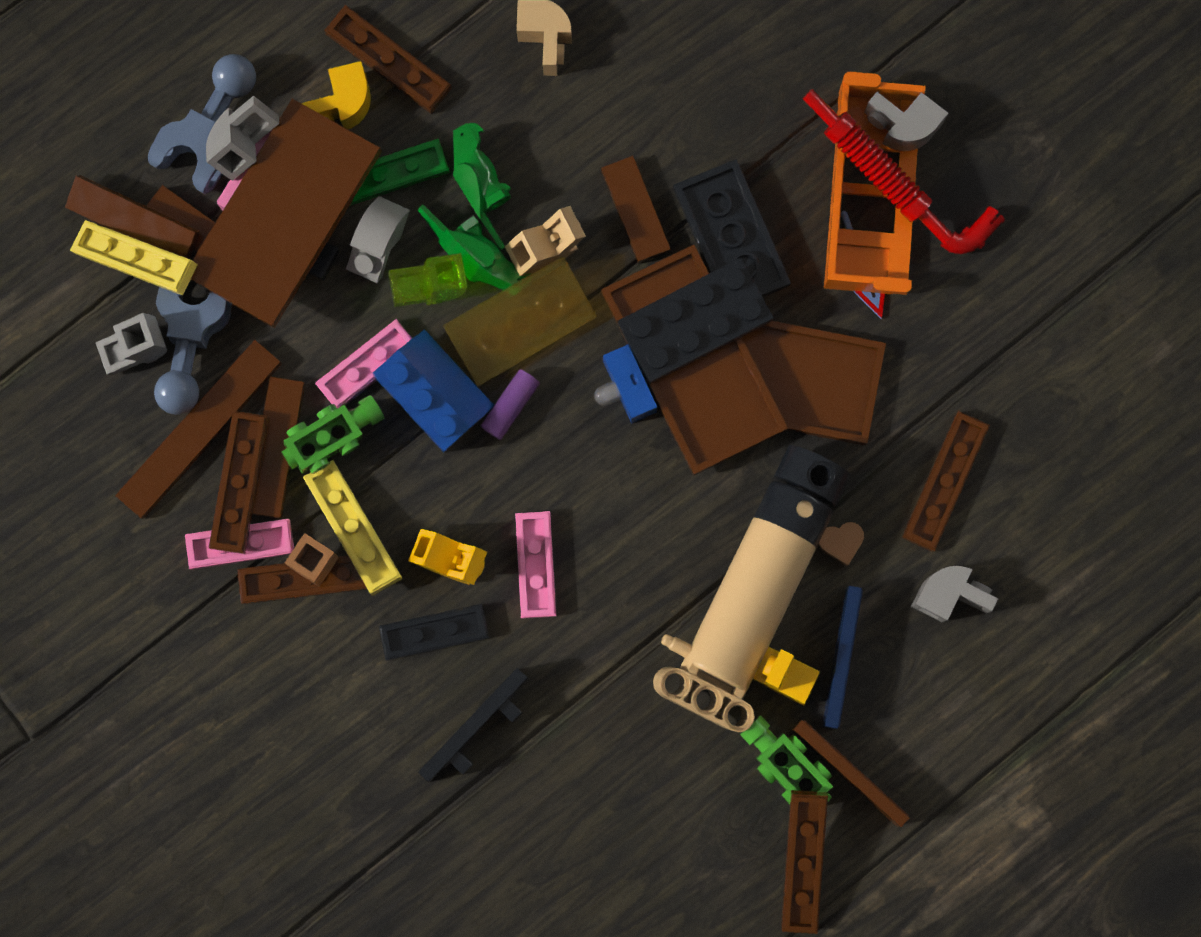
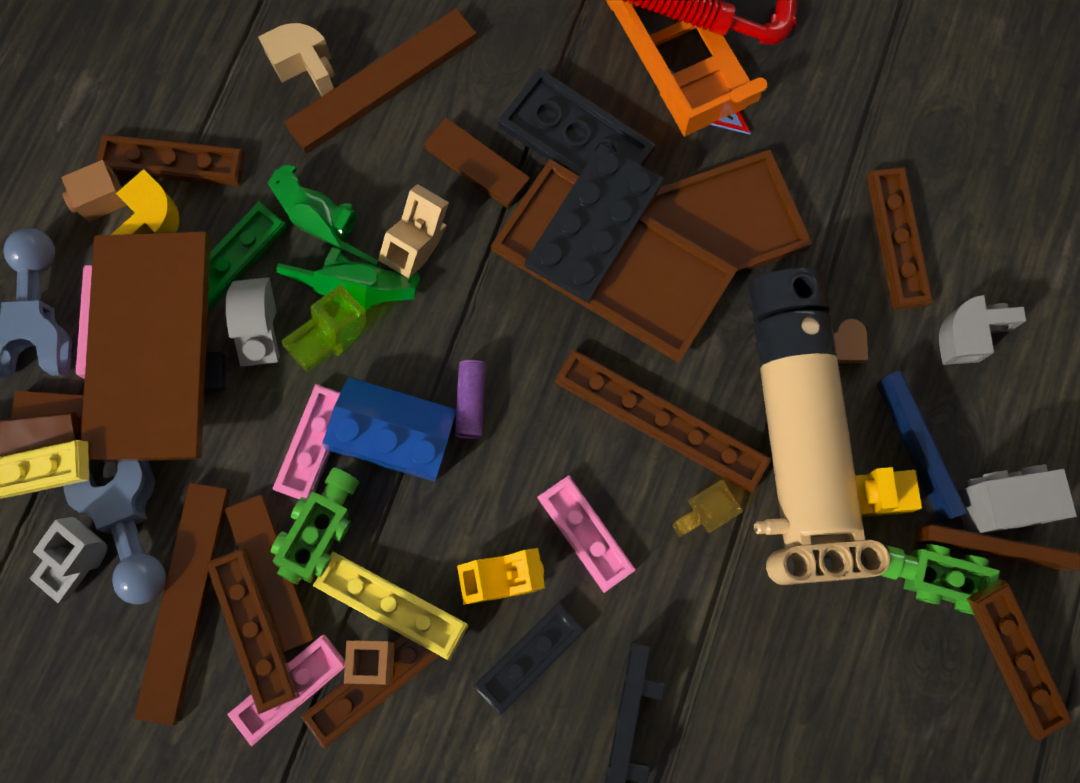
camera: 35 degrees left, 5 degrees down
light grey brick [206,96,279,181] -> none
clear yellow tile [442,256,597,386] -> none
blue piece [594,344,657,424] -> none
none -> medium nougat brick [61,160,127,222]
none -> reddish brown tile [284,8,477,153]
none -> reddish brown tile [555,349,771,493]
none -> clear yellow plate [672,480,743,537]
none -> light grey brick [957,464,1077,534]

